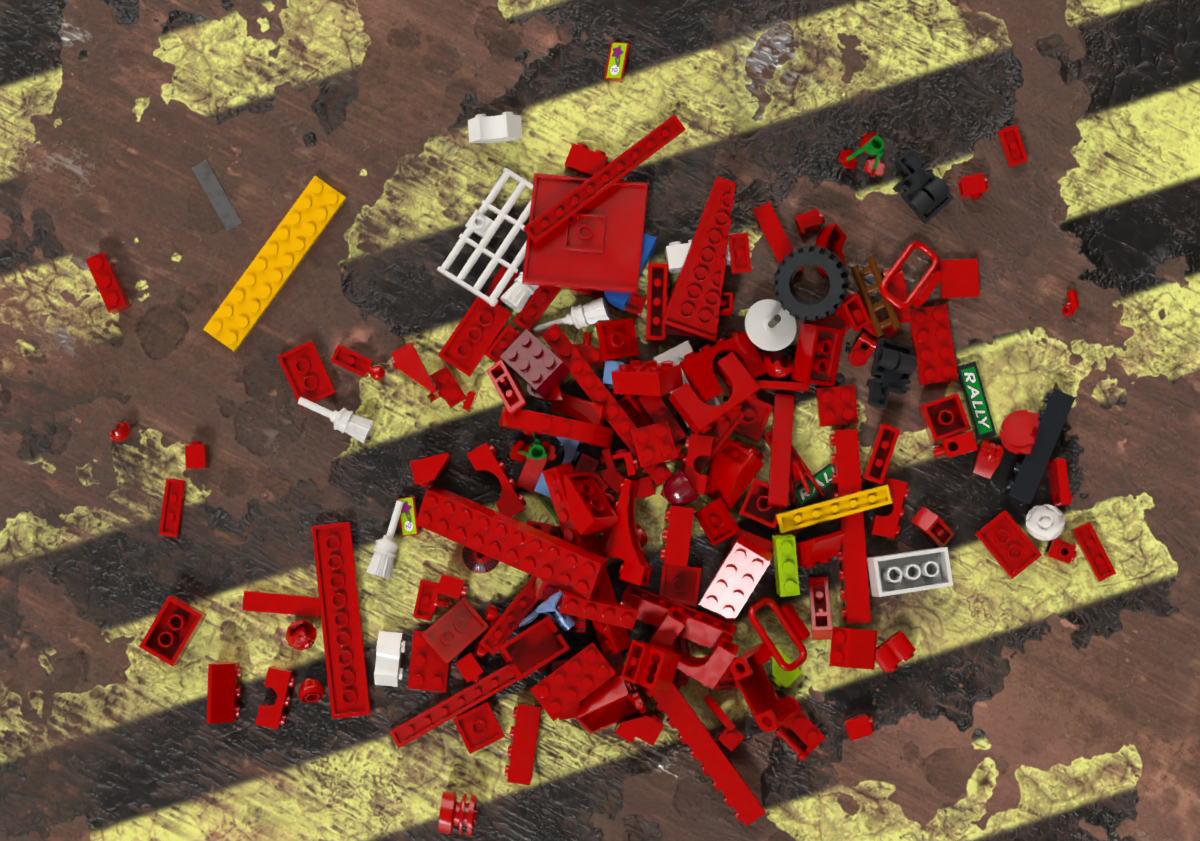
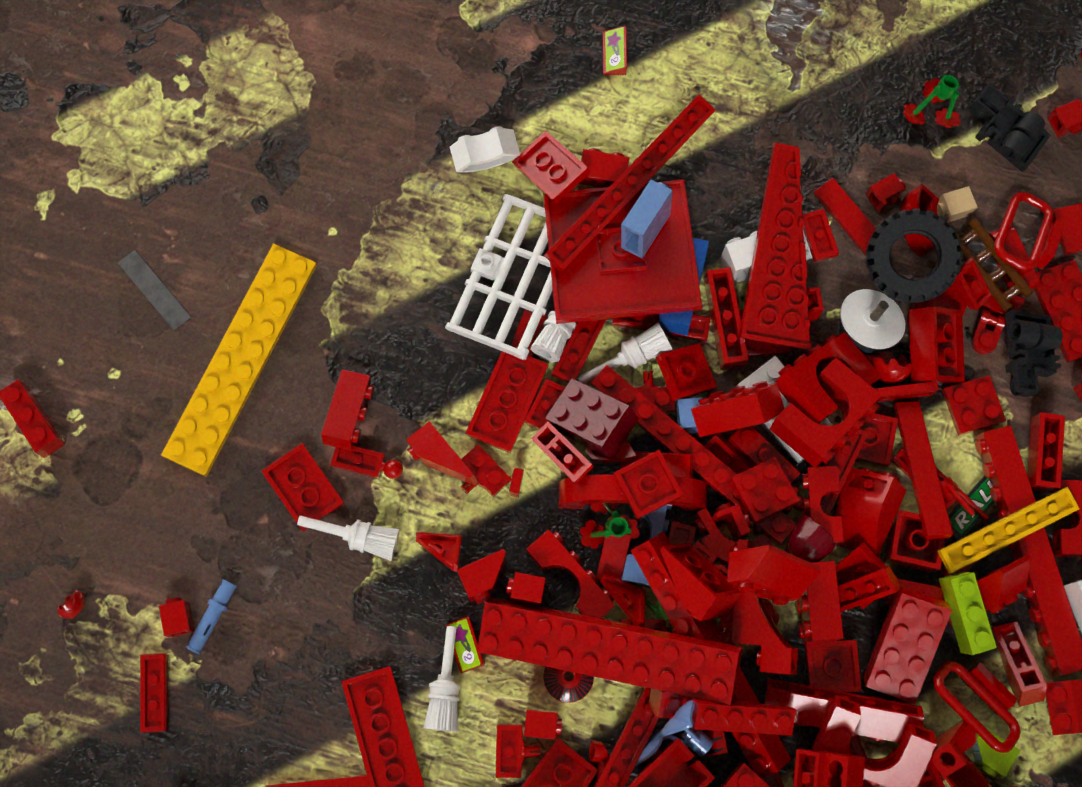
camera: 15 degrees left, 10 degrees down
none -> medium blue pin [186,579,237,655]
none -> red brick [321,369,374,451]
none -> red tile [416,532,462,572]
none -> red brick [506,572,546,607]
none -> plate [512,131,591,204]
none -> red tile [600,574,646,627]
none -> red plate [614,449,684,519]
none -> medium blue brick [621,180,672,258]
none -> red slope [727,545,821,605]
none -> red plate [838,566,901,612]
none -> tan brick [937,186,978,223]

